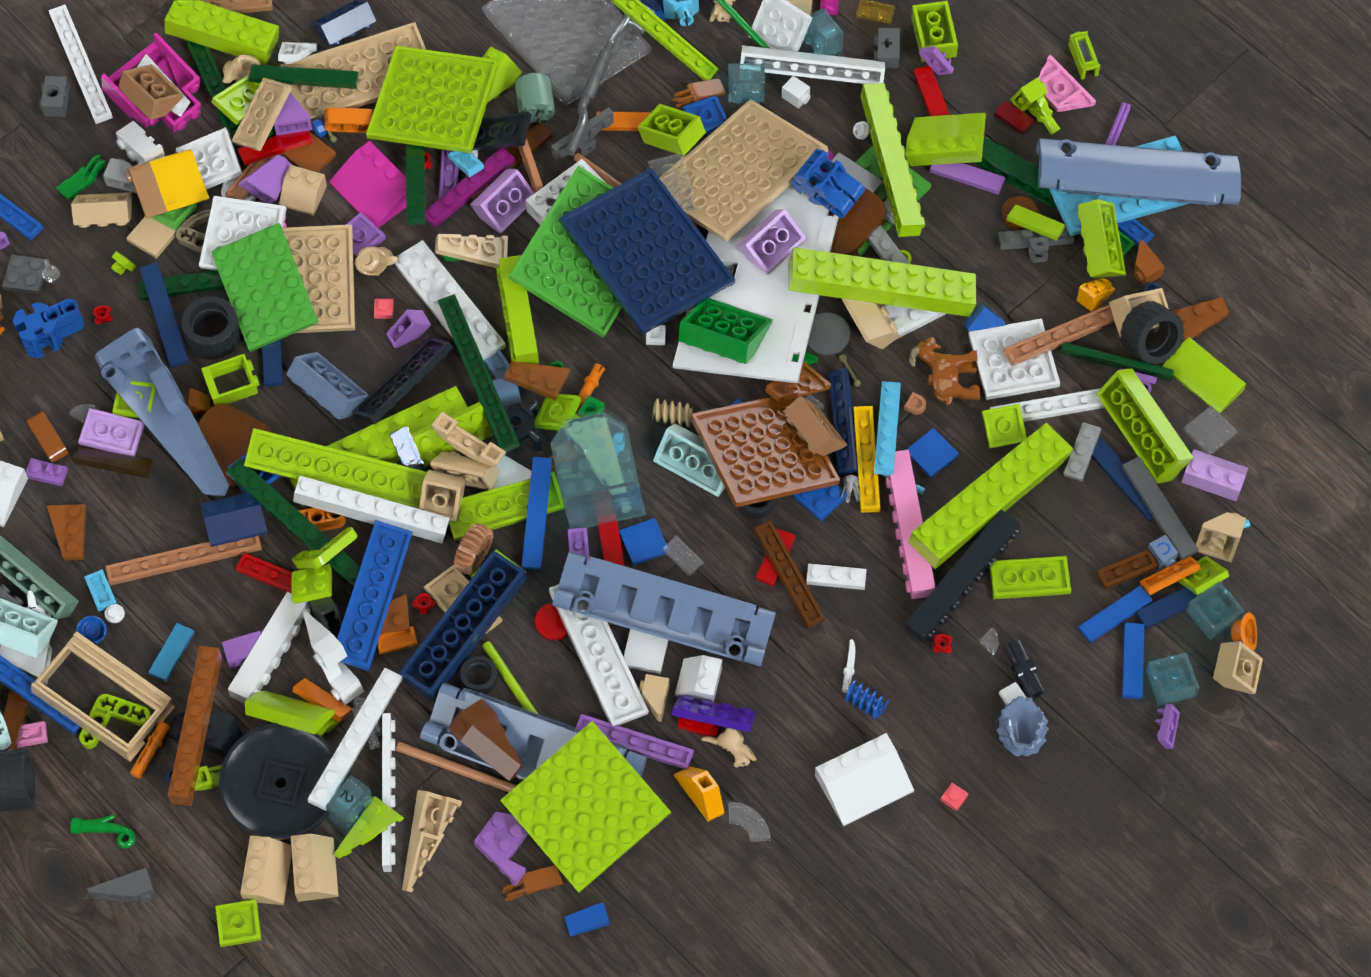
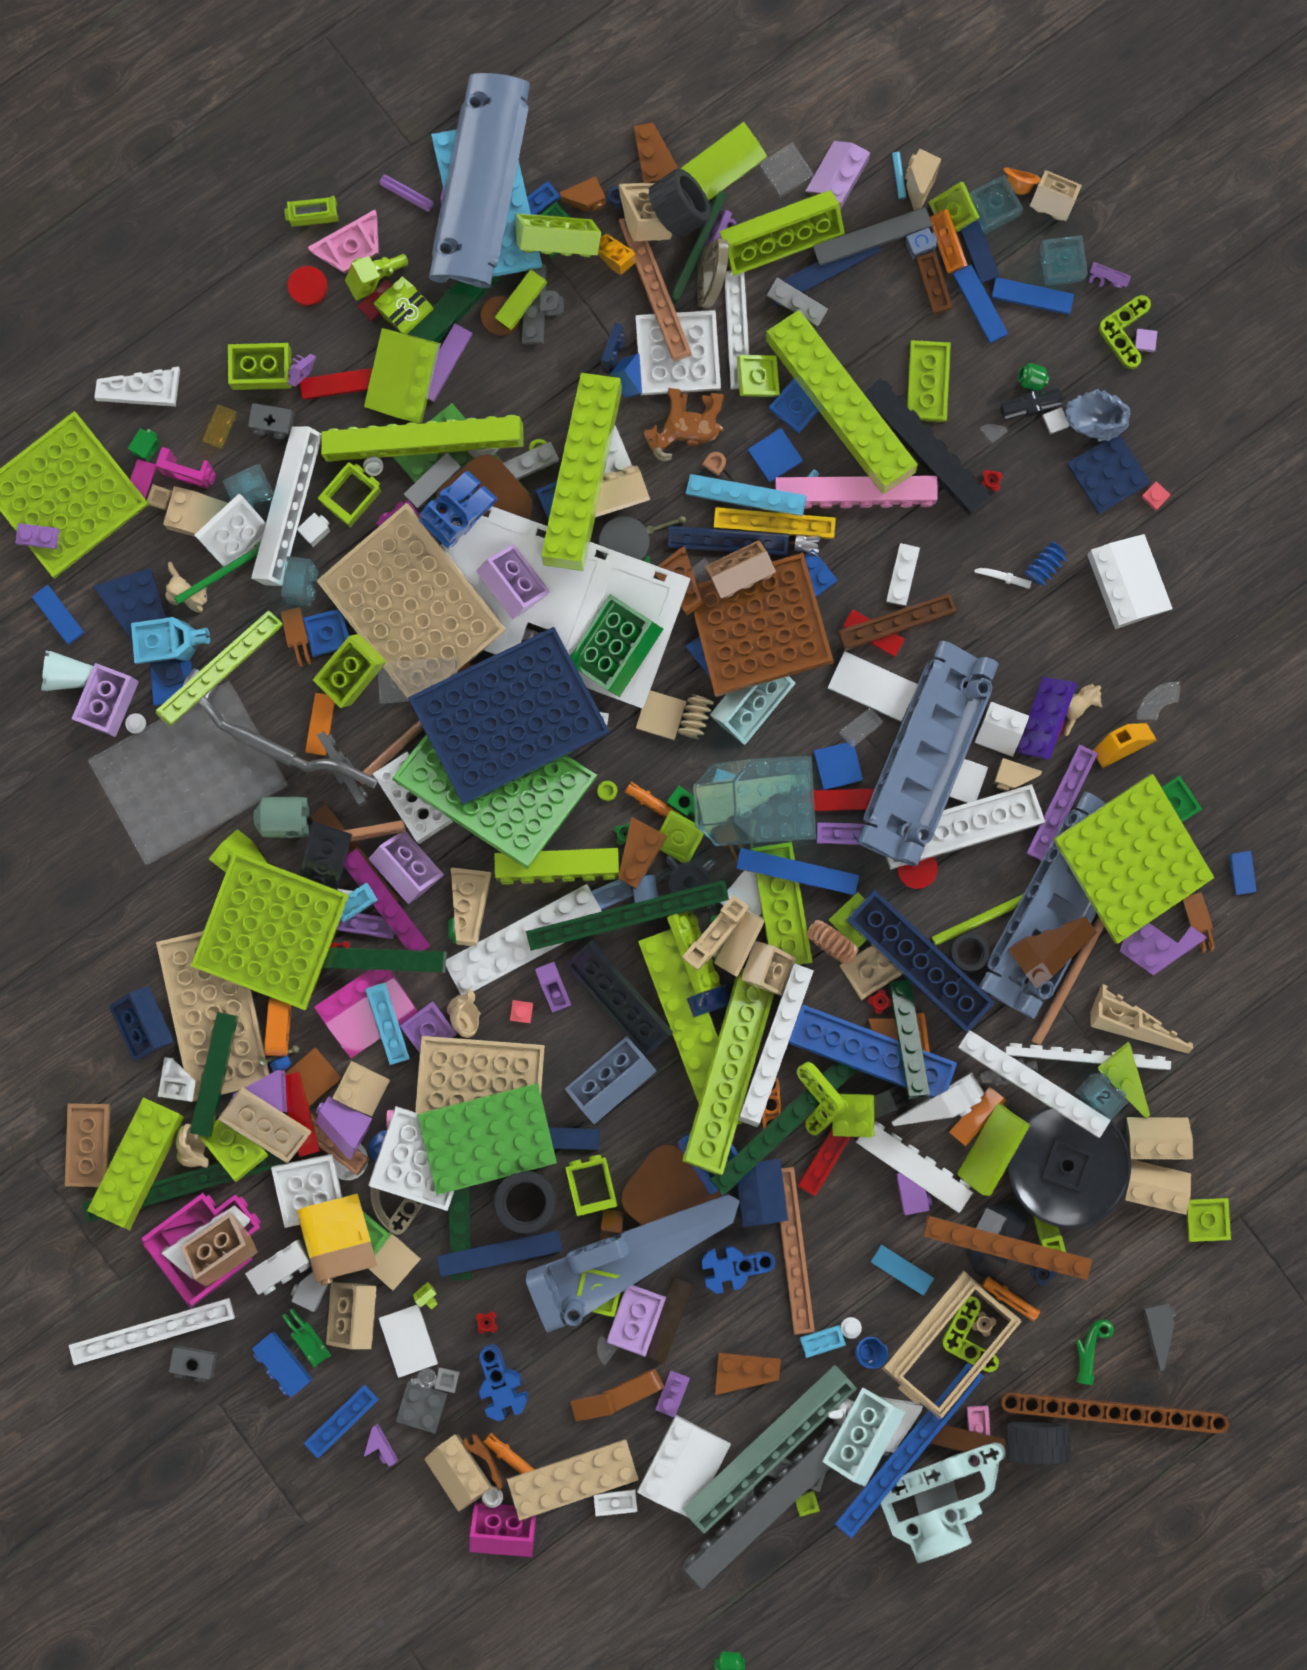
camera: 80 degrees left, 20 degrees up
none -> blue brick [252,1331,313,1397]
none -> red tile [288,266,328,306]
none -> lime window [318,462,381,528]
none -> medium azure tile [366,983,410,1065]
none -> lime slope [373,277,434,334]
none -> white tile [379,1304,438,1378]
none -> light grey plate [435,1367,460,1393]
none -> dark orange tile [570,1393,615,1421]
none -> lime tile [597,781,618,802]
none -> dark blue plate [601,323,625,373]
none -> tan tile [636,690,686,741]
none -> dark tan beam [697,238,729,308]
none -> blue connector [701,1245,775,1294]
none -> blue tile [768,378,819,434]
none -> white tile [827,651,918,722]
none -> plate [889,980,930,1099]
none -> tan plate [972,1312,996,1337]
none -> dark orange beam [999,1392,1229,1433]
none -> green head [1018,363,1049,392]
none -> dark blue plate [1067,435,1151,515]
none -> lime beam [1099,295,1151,370]
none -> lavender tile [1135,329,1157,352]
none -> green plate [1161,775,1202,822]

